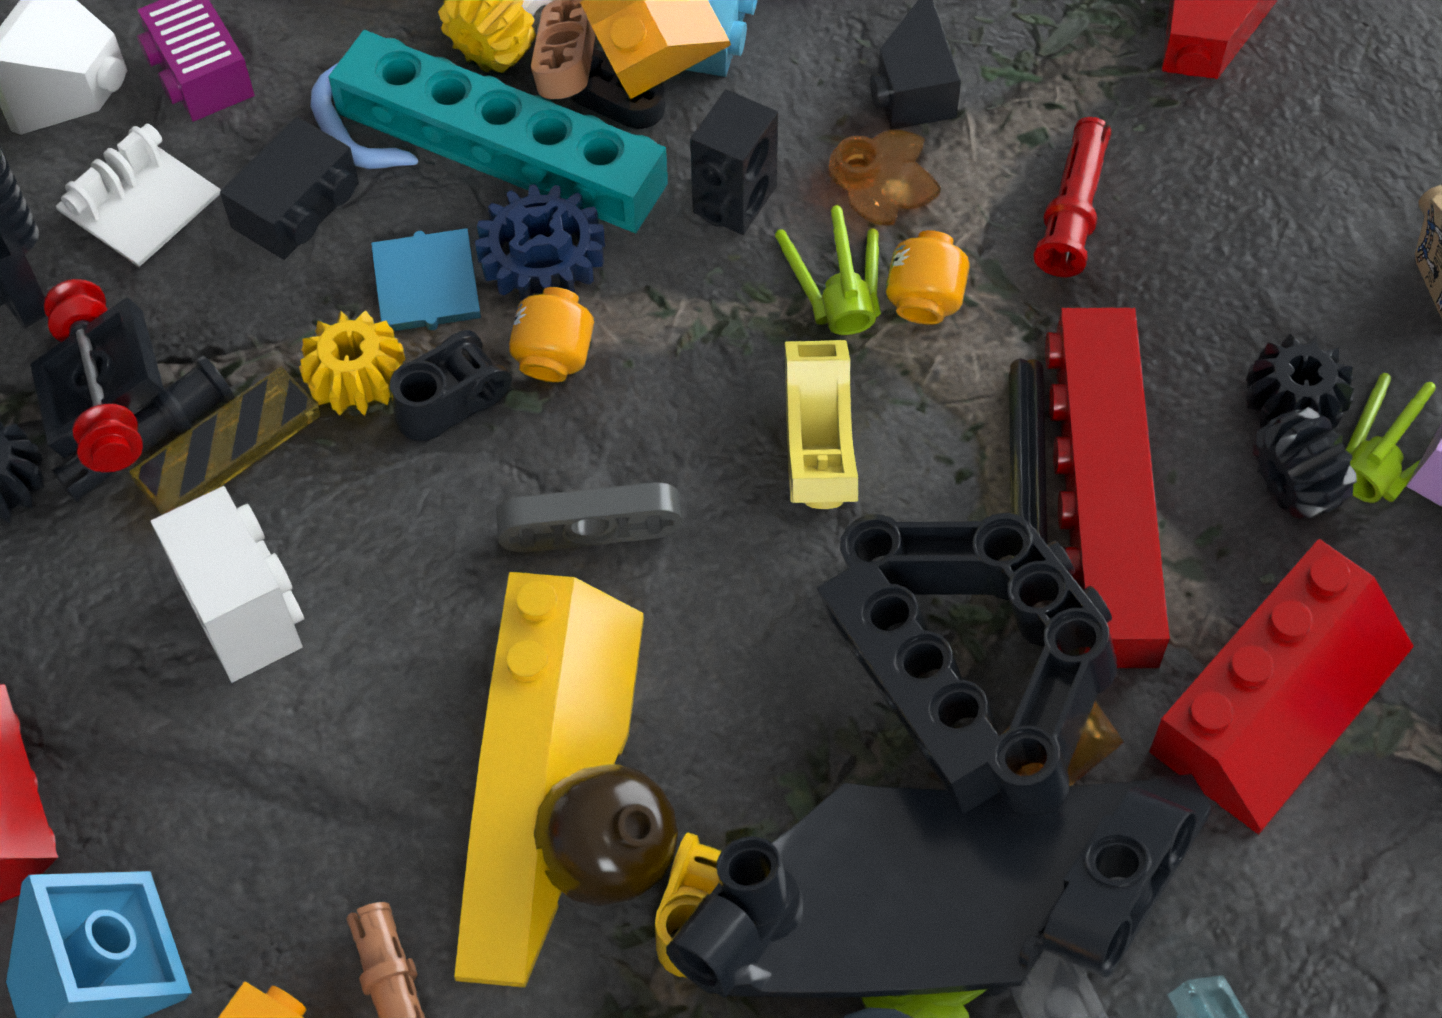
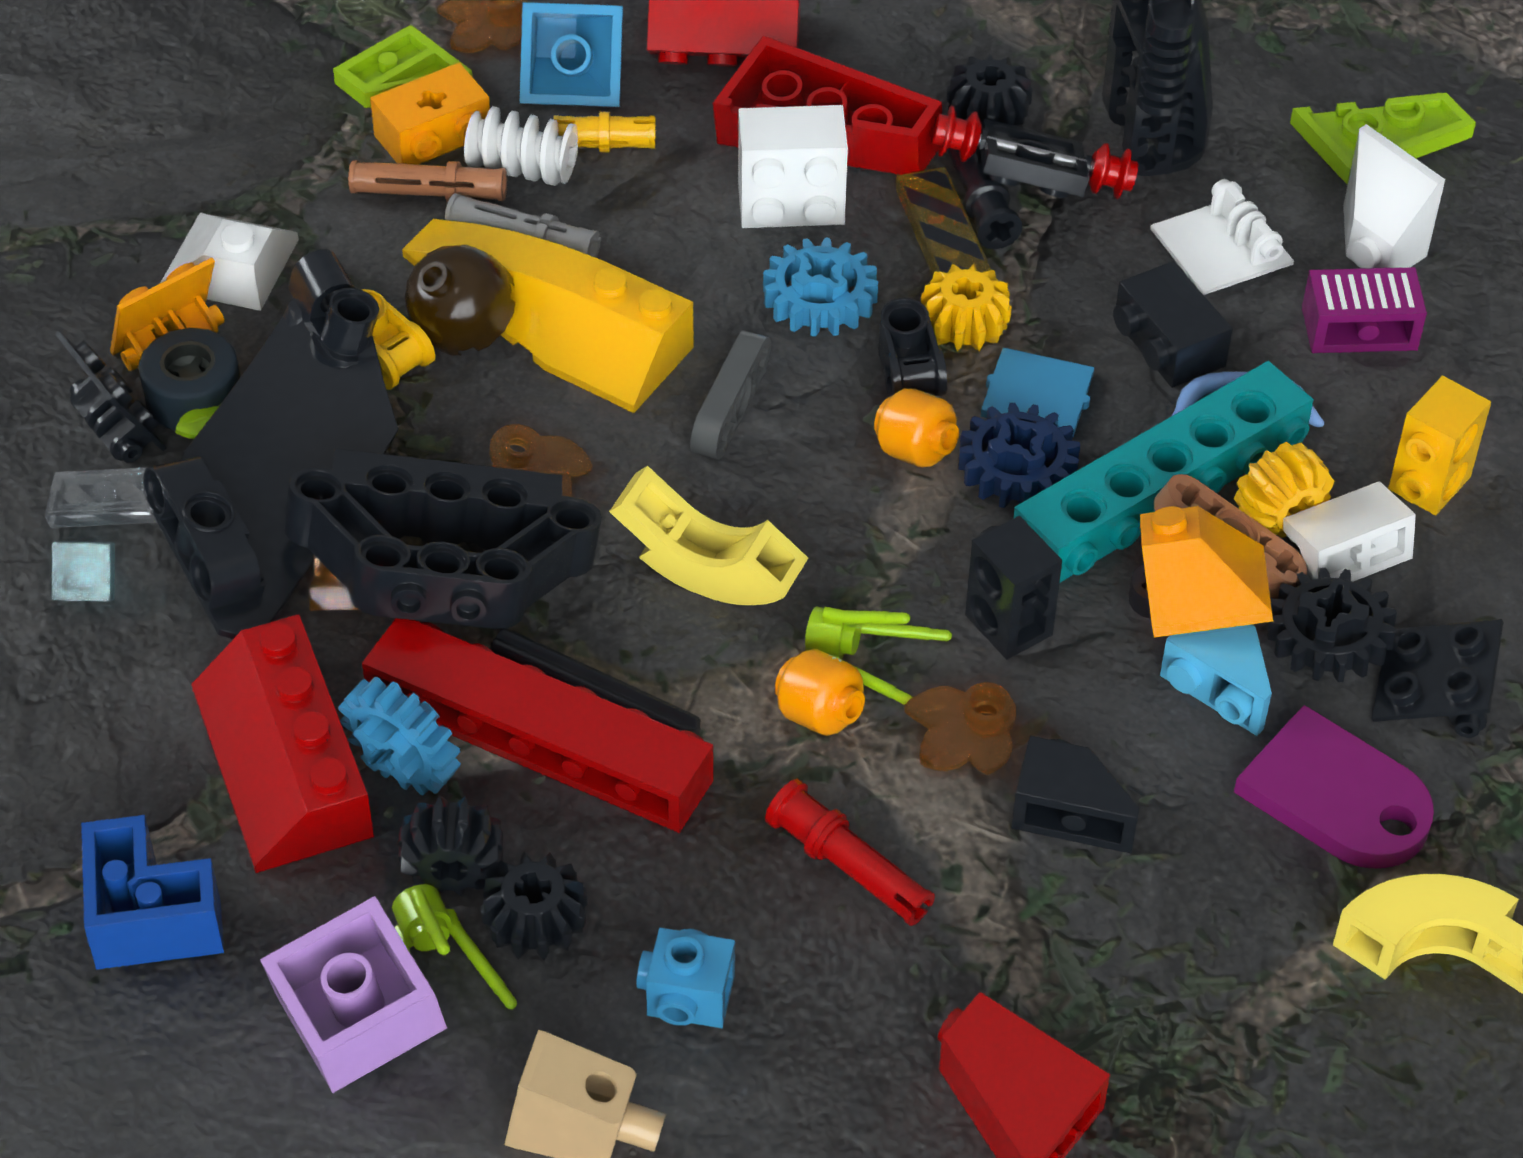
camera: 115 degrees right, 10 degrees down
none -> dark azure gear [338,677,461,795]
none -> light grey pin [445,193,601,258]
none -> white piece [464,106,578,186]
none -> clear orange plate [489,424,592,496]
none -> yellow pin [553,112,656,153]
none -> dark azure brick [637,927,735,1029]
none -> red wedge [713,35,942,178]
none -> dark azure gear [763,238,879,337]

